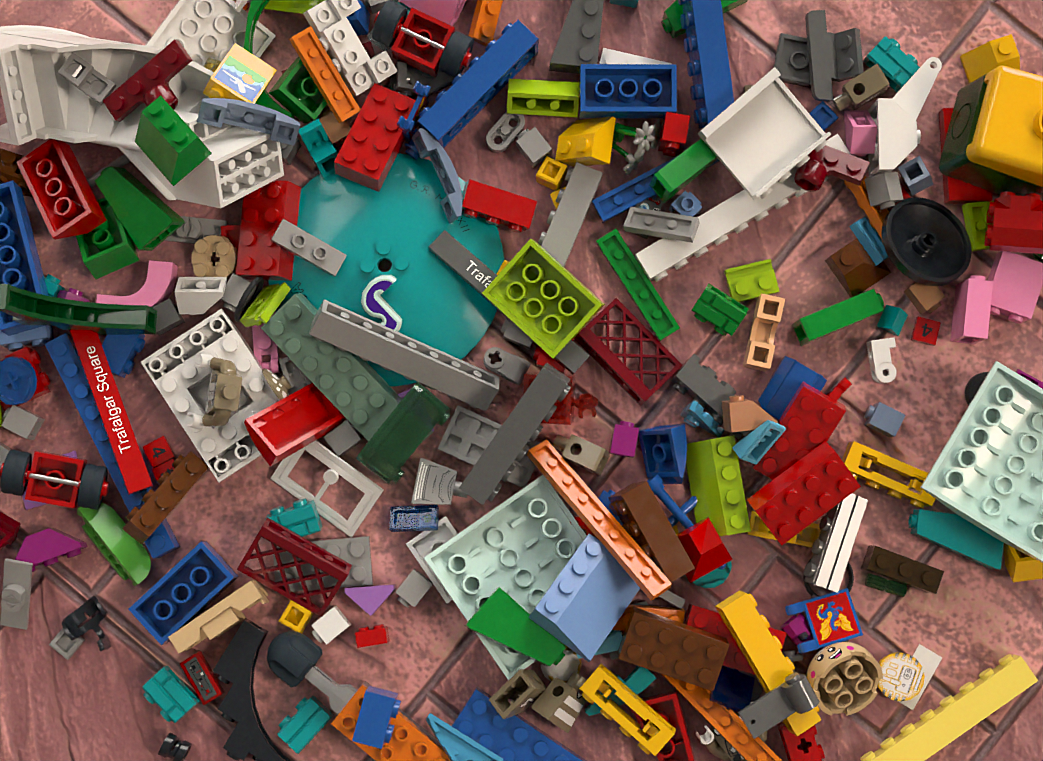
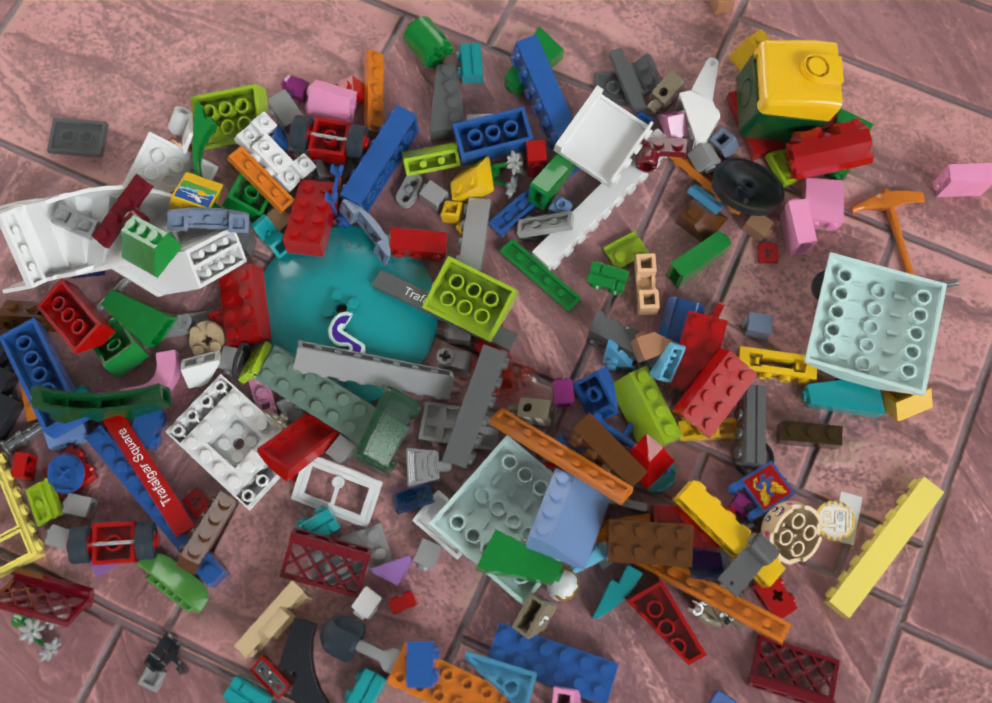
camera: 10 degrees left, 10 degrees down
light grey piece [0,558,33,630] -> none
magenta slope [15,528,88,572] -> none
blue brick [129,541,239,645] -> none
dark grey brick [152,298,185,336] -> none
dark tan torso [186,353,242,429] -> none
light grey plate [271,219,347,277] -> none
yellow slope [279,600,314,634] -> none
dark tan torso [531,671,586,733] -> none
dark red fence [574,298,683,406] -> none
yellow brick [579,663,676,756] -> none
teal brick [863,36,920,92] -> none
clear green piece [865,574,907,597] -> none
white leg [866,337,896,384] -> none
teal slope [876,305,908,336] -> none

